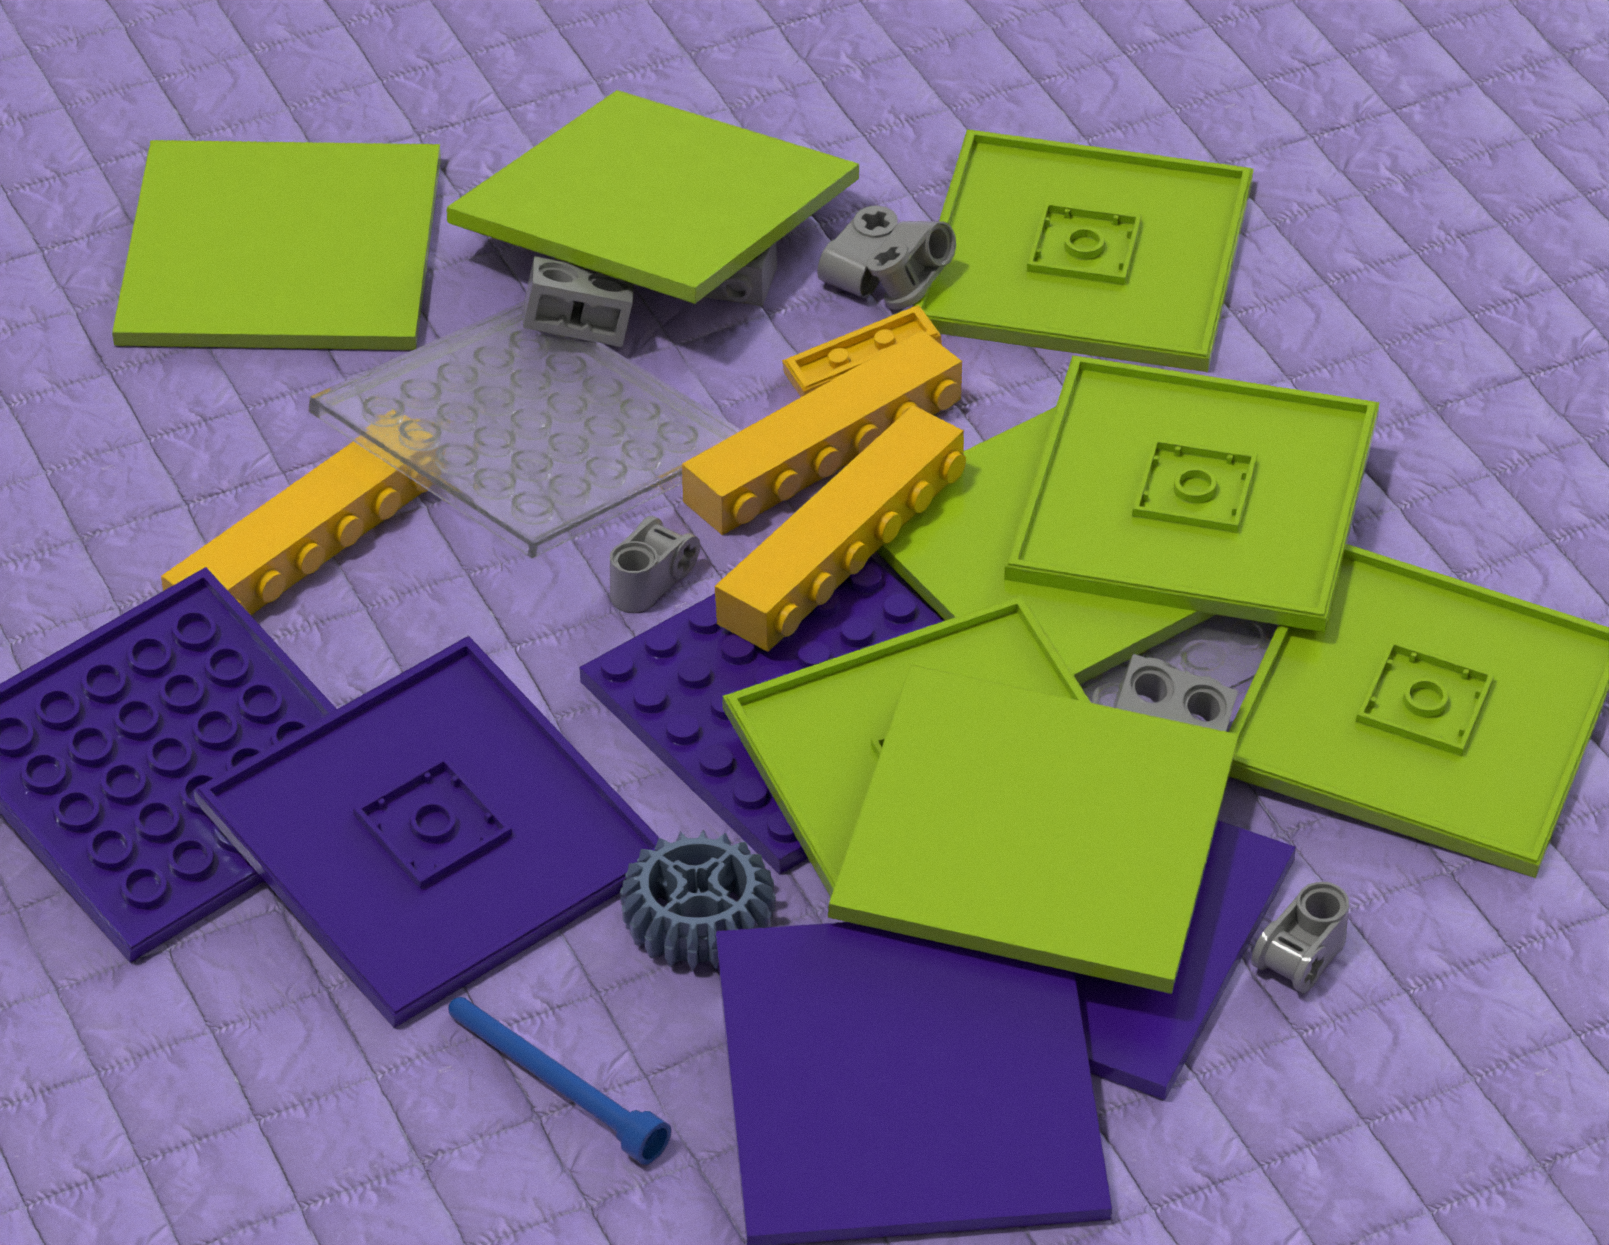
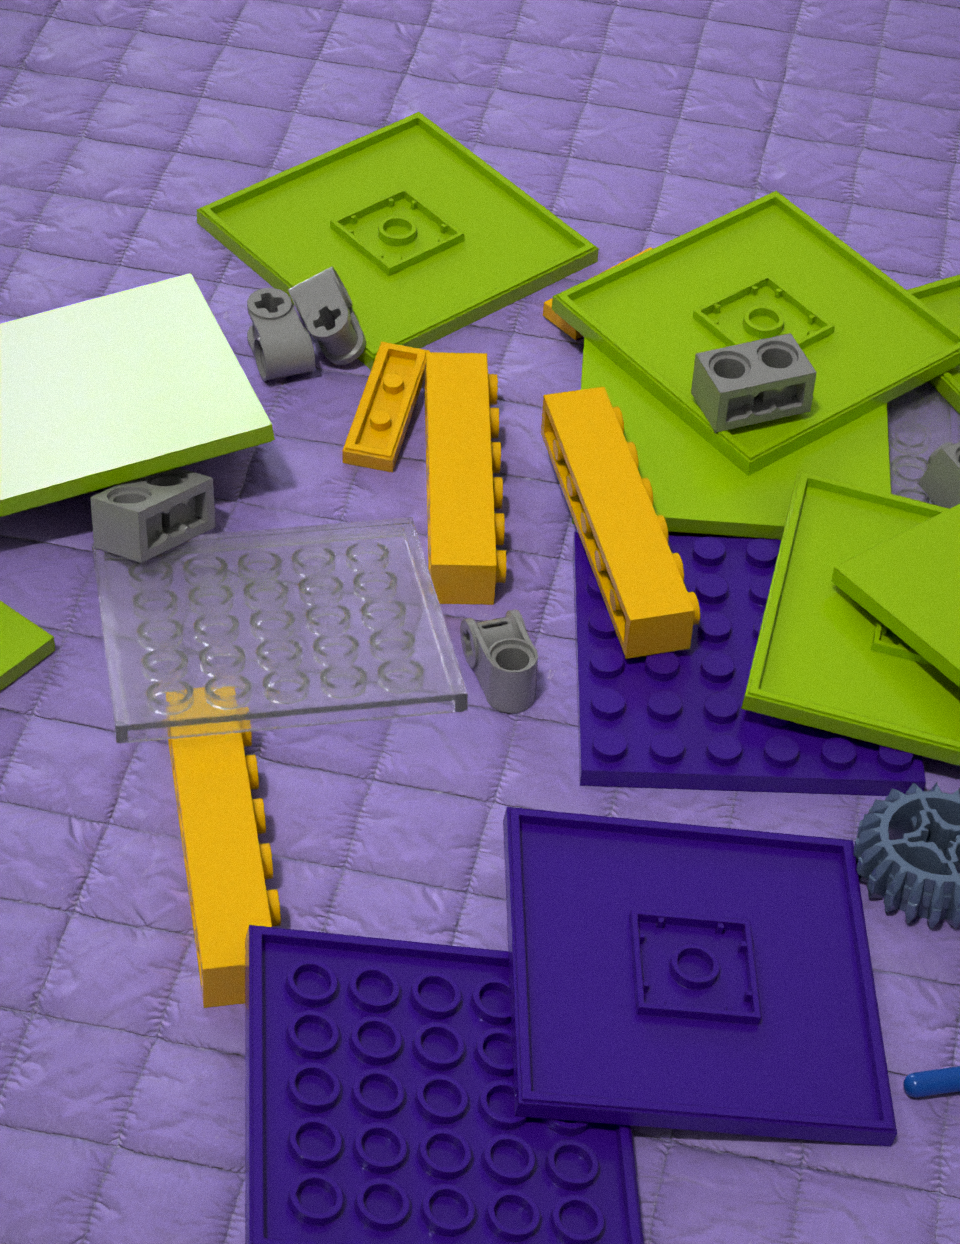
camera: 55 degrees left, 0 degrees up
none -> light grey brick [691,333,817,433]

